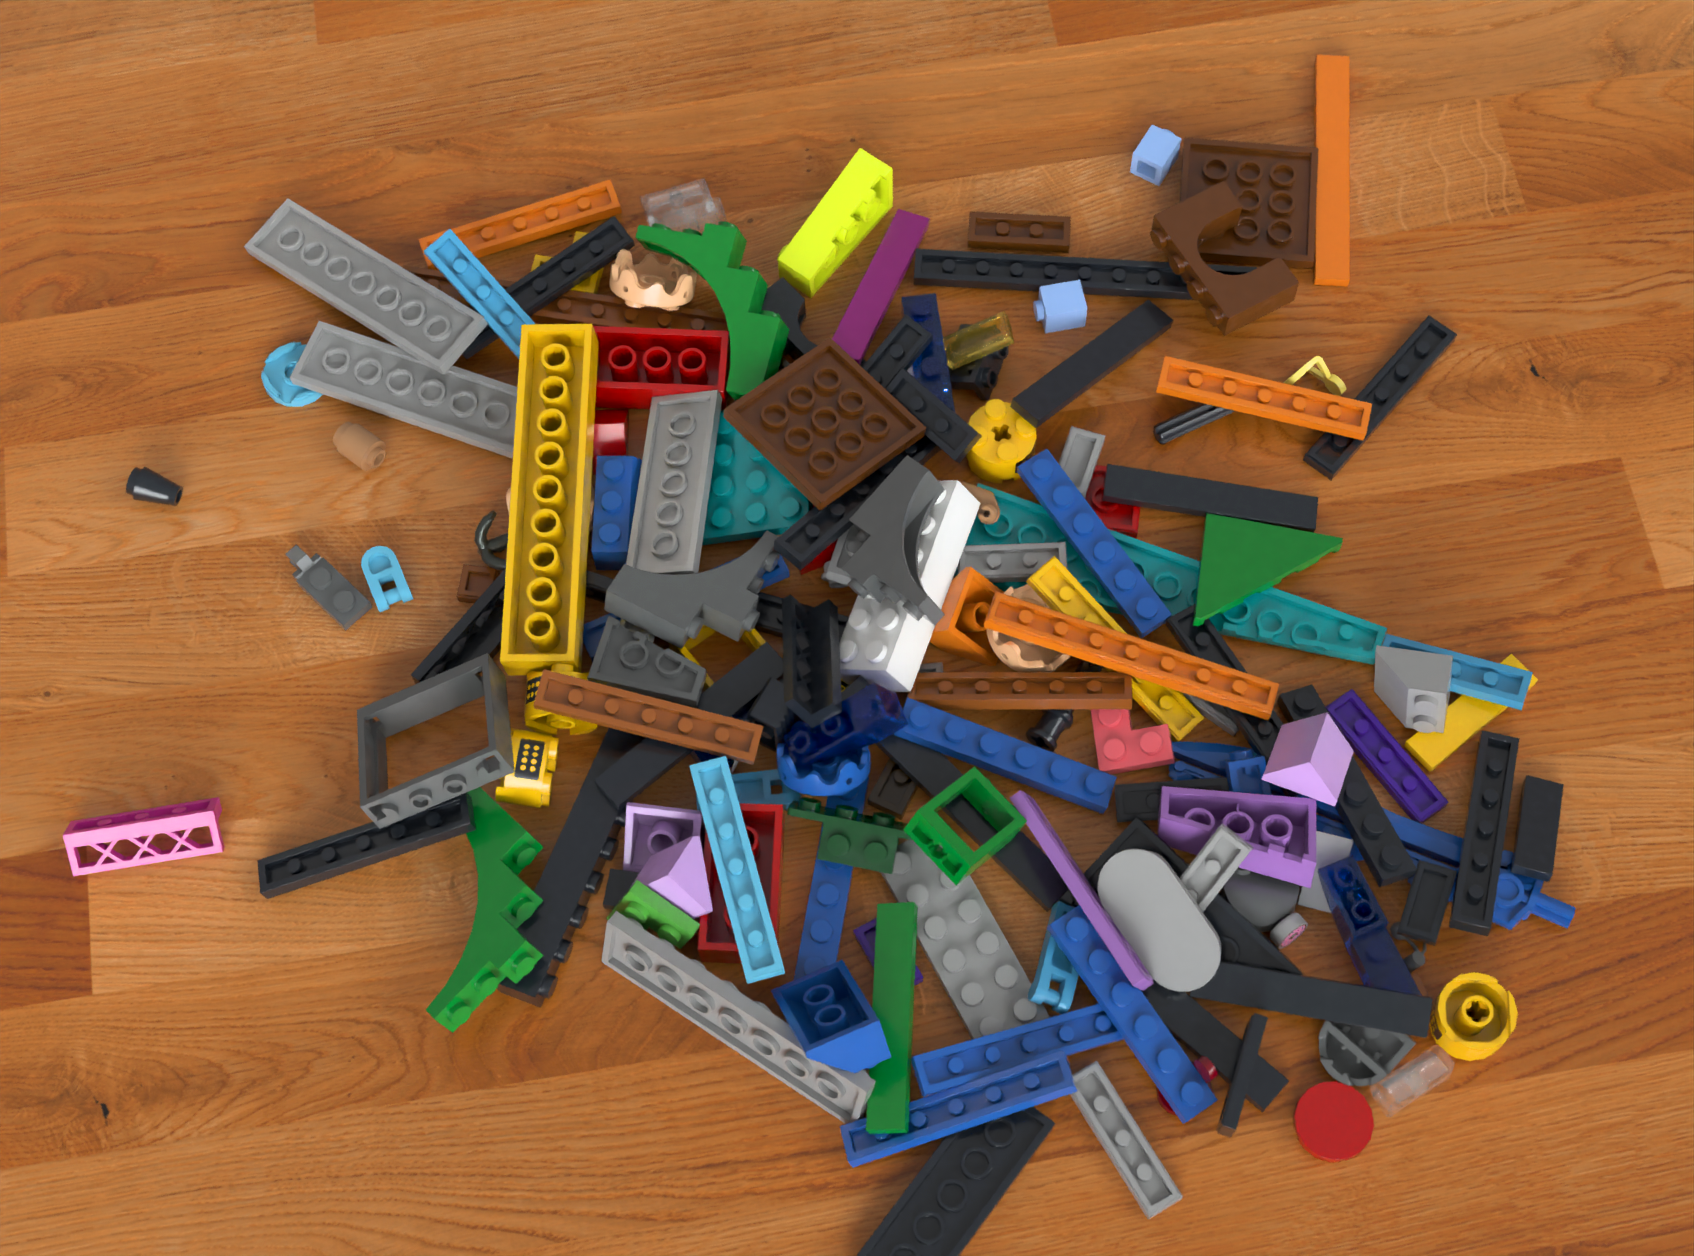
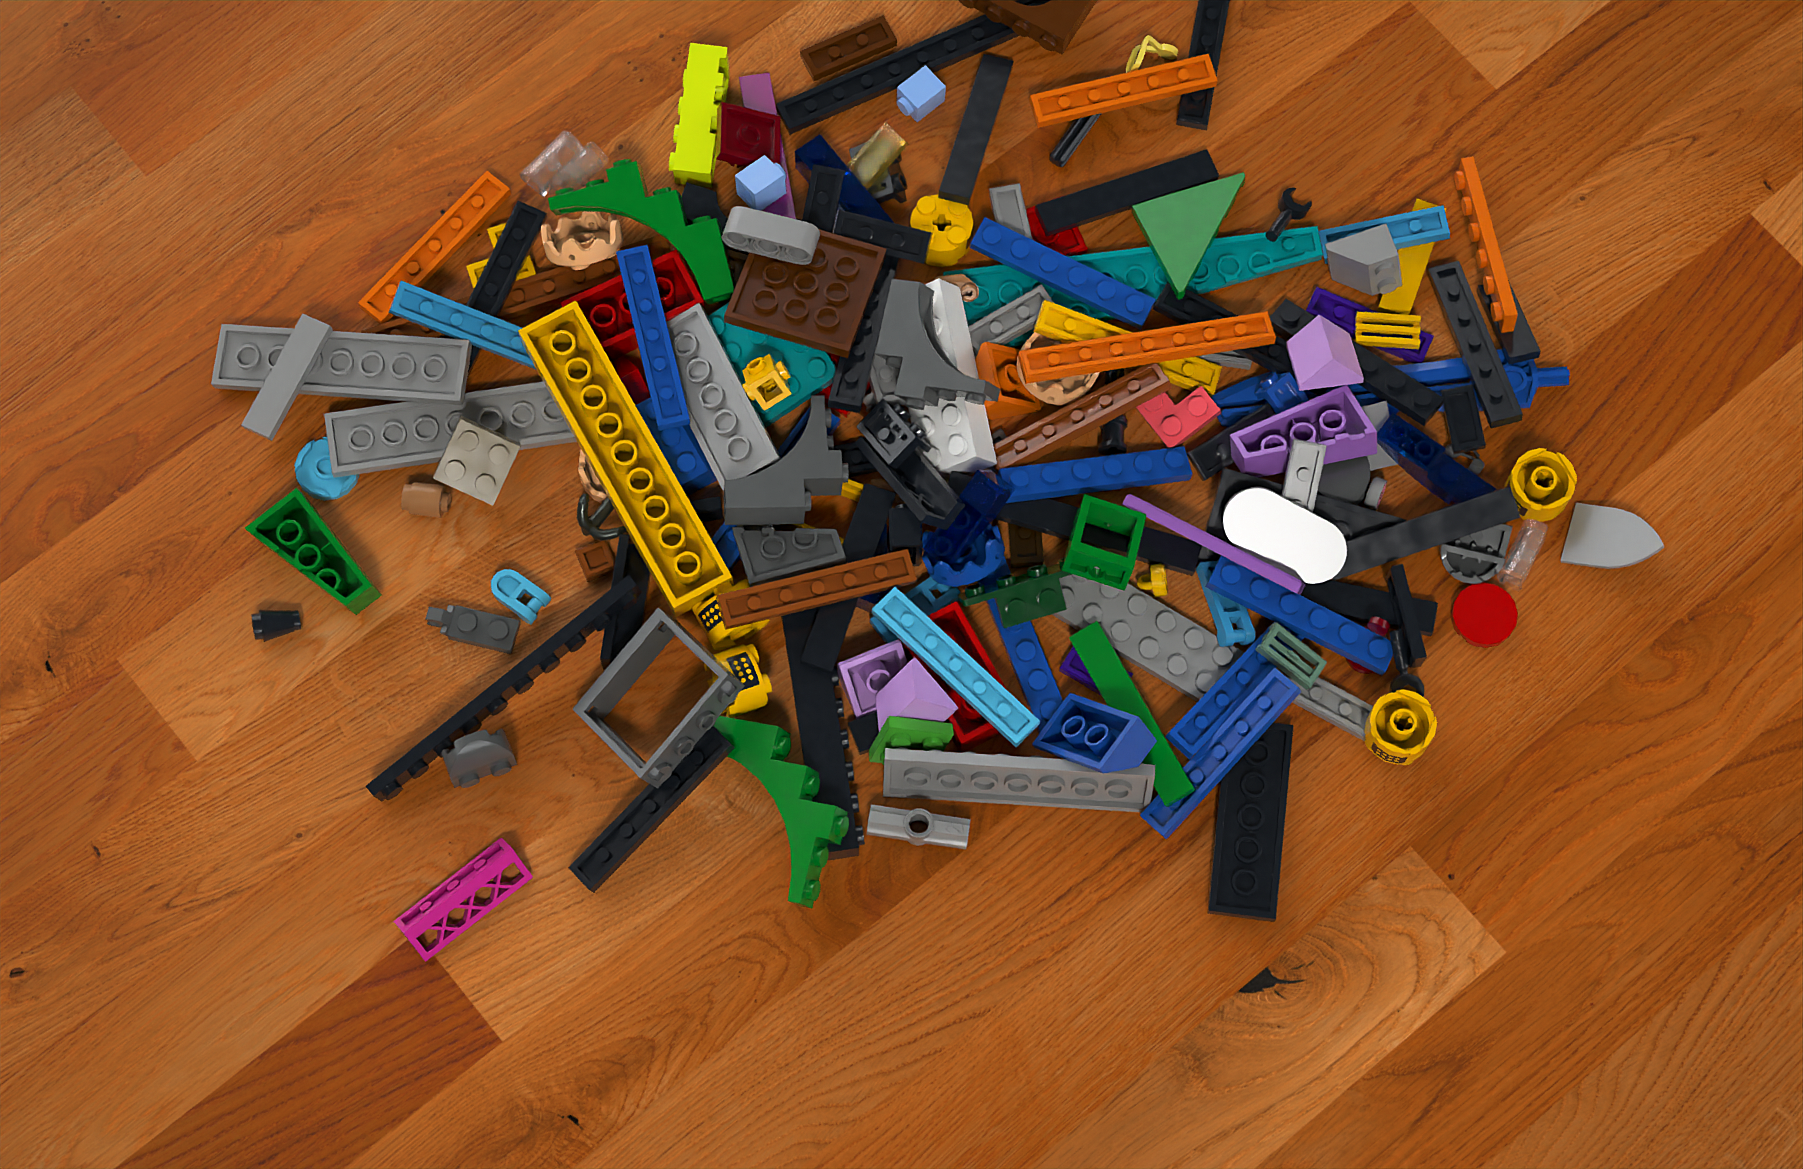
camera: 35 degrees left, 5 degrees up
none -> light grey tile [241,313,333,441]
none -> green wedge [245,488,382,615]
none -> black plate [366,575,643,802]
none -> dark tan brick [433,416,521,505]
none -> dark grey slope [441,729,517,788]
none -> blue plate [616,245,690,431]
none -> dark red tile [716,102,781,168]
none -> light grey beam [722,206,820,265]
none -> light blue brick [735,155,786,211]
none -> yellow brick [742,353,792,411]
none -> black bracket [856,399,932,470]
none -> light grey piece [867,804,971,850]
none -> yellow tile [1137,563,1168,597]
none -> sand green tile [1255,622,1327,690]
none -> black piece [1266,188,1312,242]
none -> yellow tile [1355,311,1421,349]
none -> yellow brick [1364,689,1437,765]
none -> black piece [1389,629,1424,697]
none -> orange plate [1454,156,1518,333]
none -> light grey shield [1560,503,1665,569]

